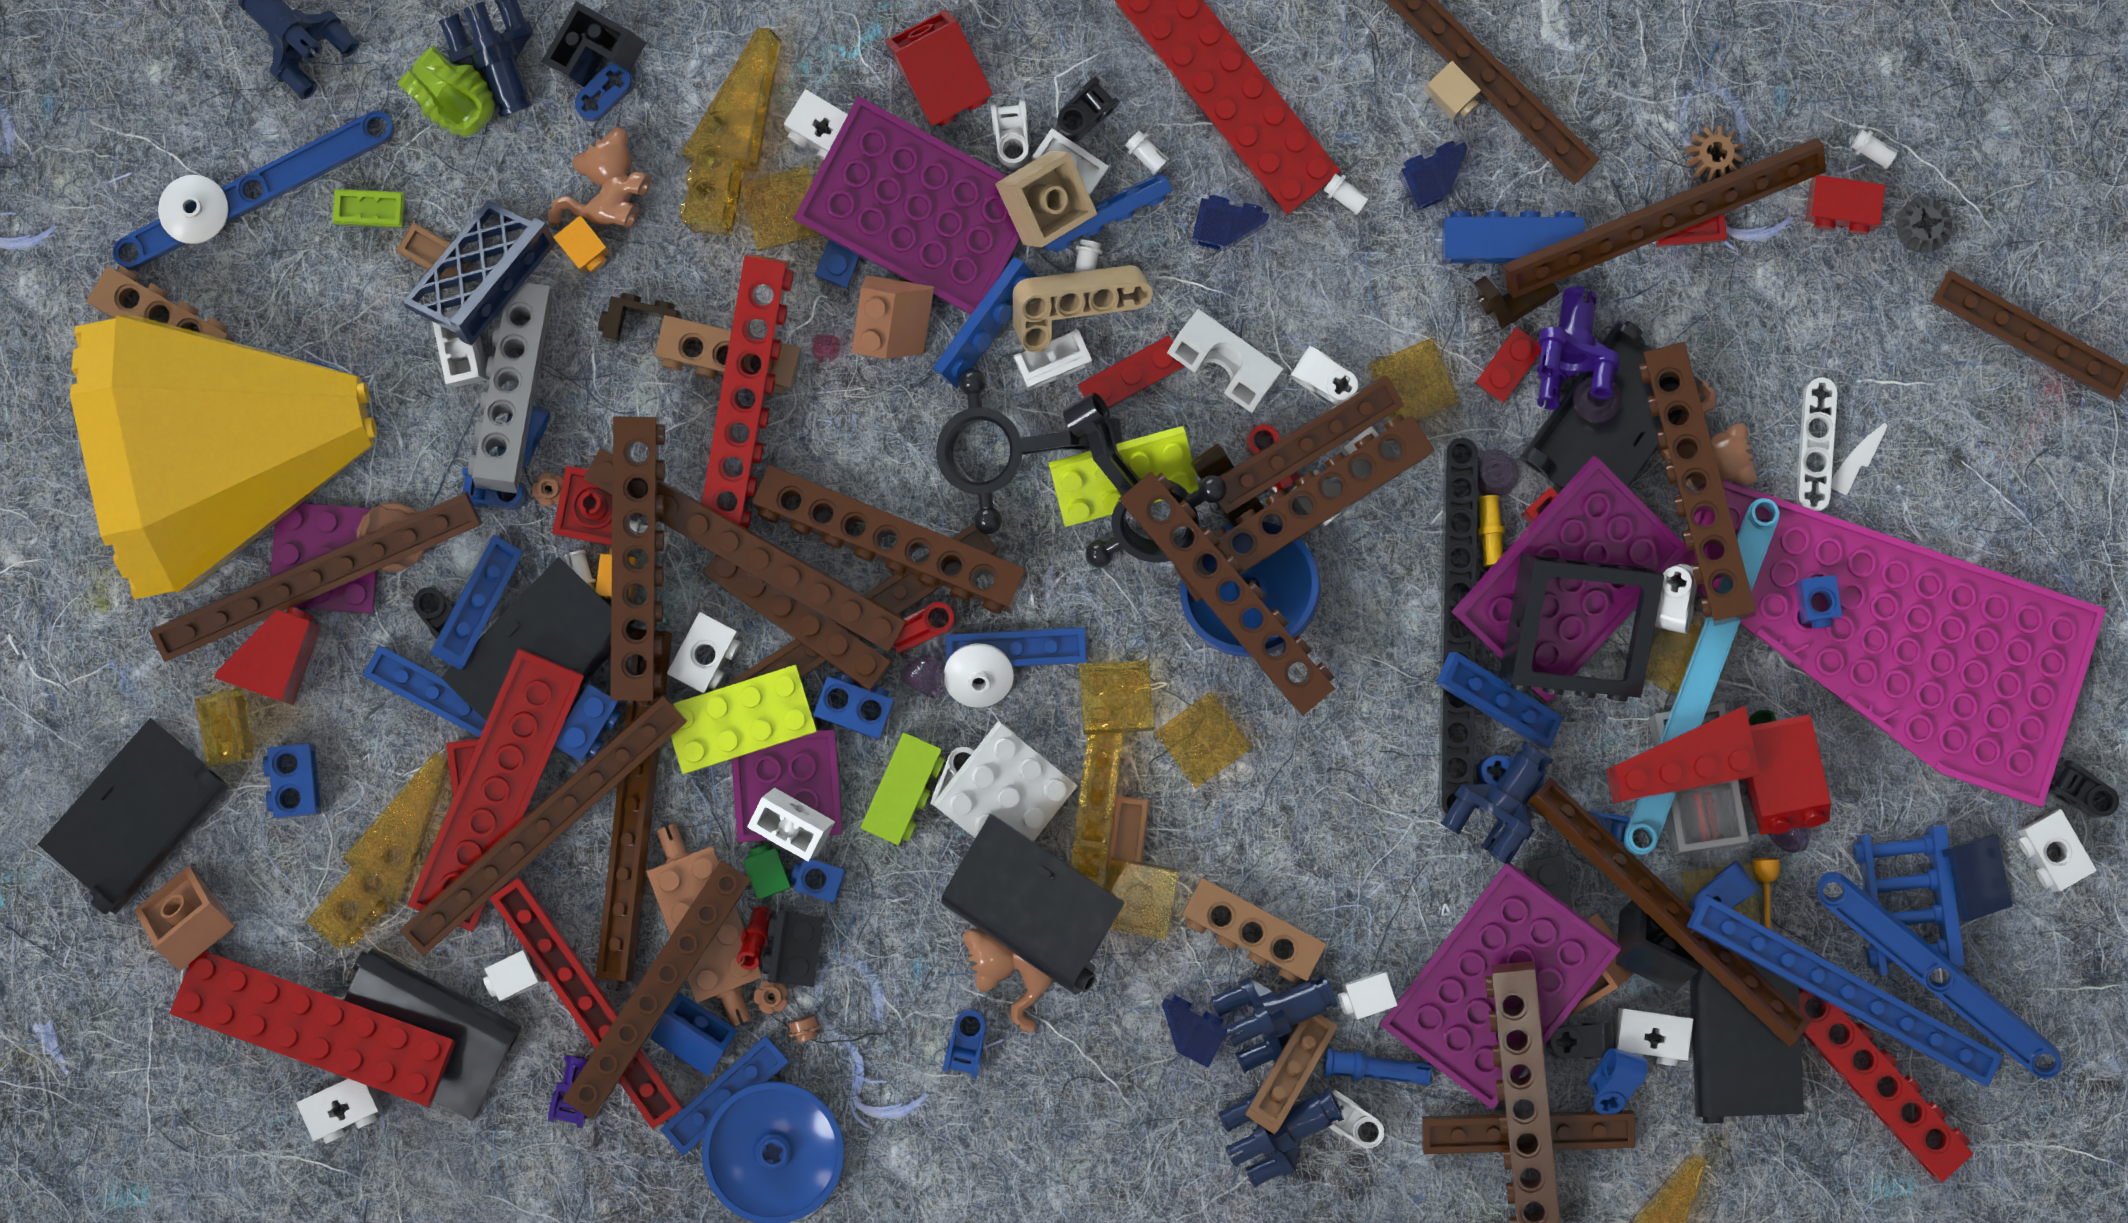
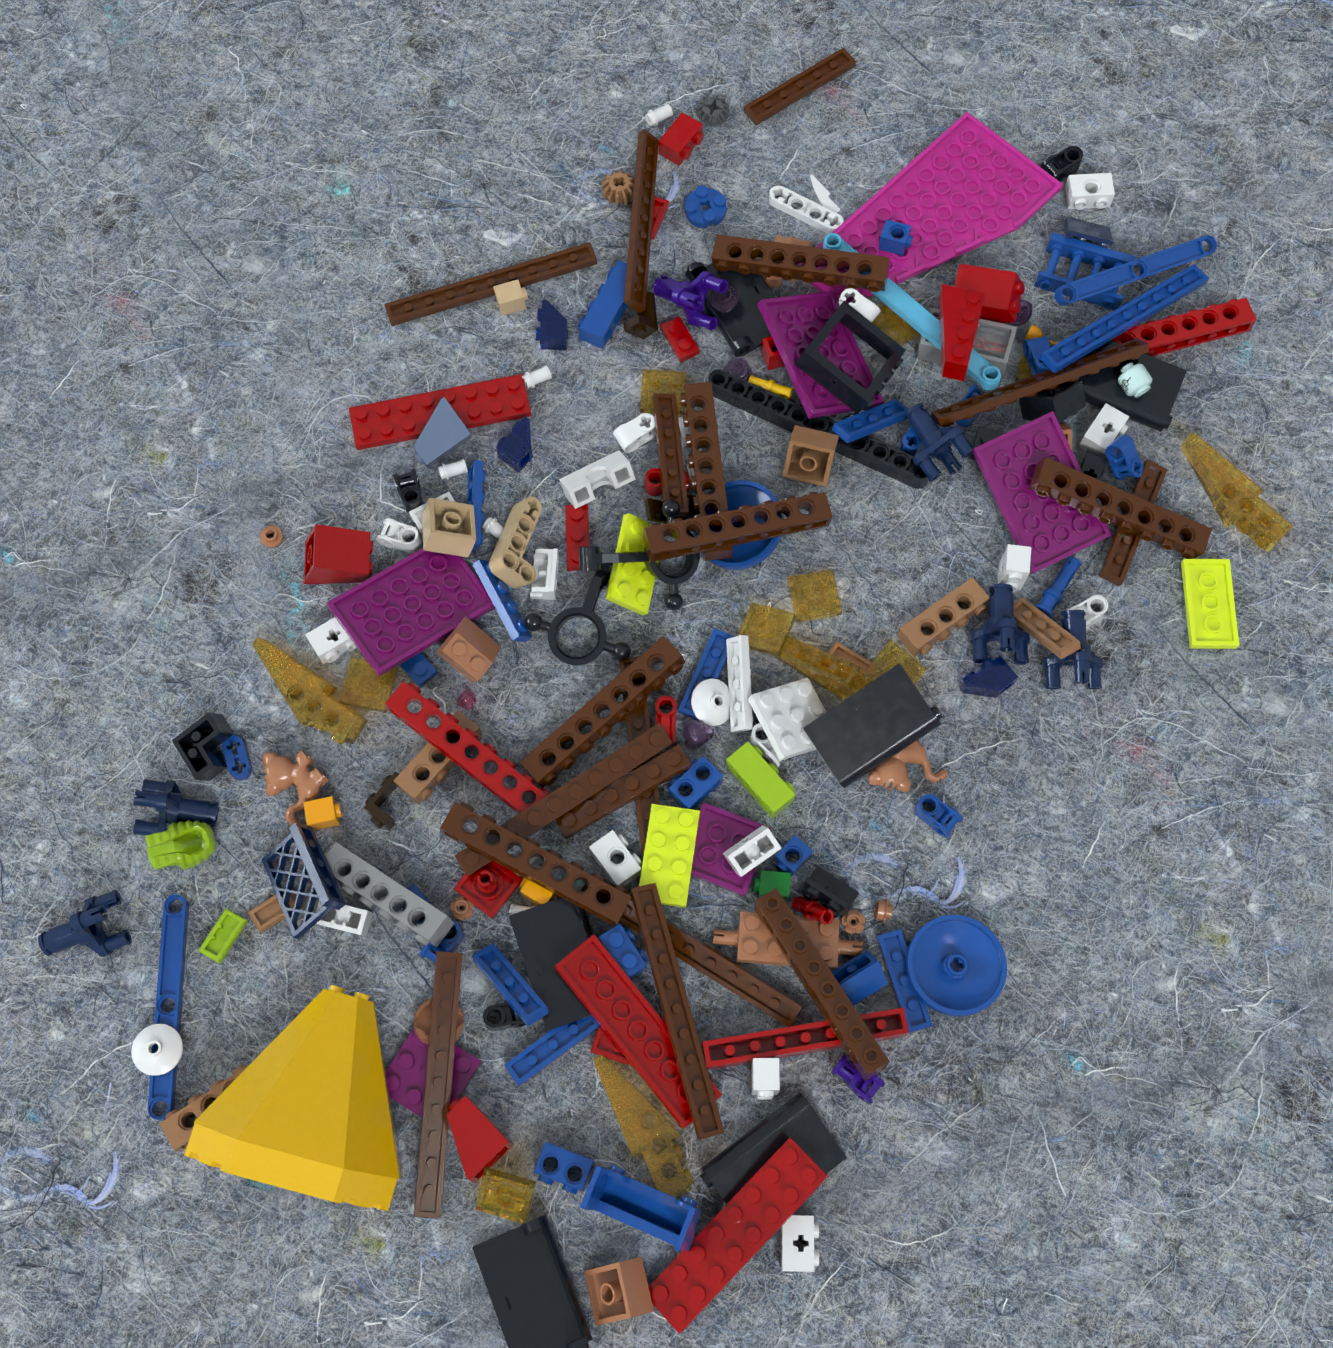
camera: 60 degrees left, 15 degrees down
none -> sand blue slope [413,397,472,468]
none -> blue windscreen [580,1164,701,1252]
none -> blue plate [684,185,726,228]
none -> white plate [726,635,753,733]
none -> medium nougat brick [783,425,839,487]
none -> light aqua head [1118,363,1153,398]

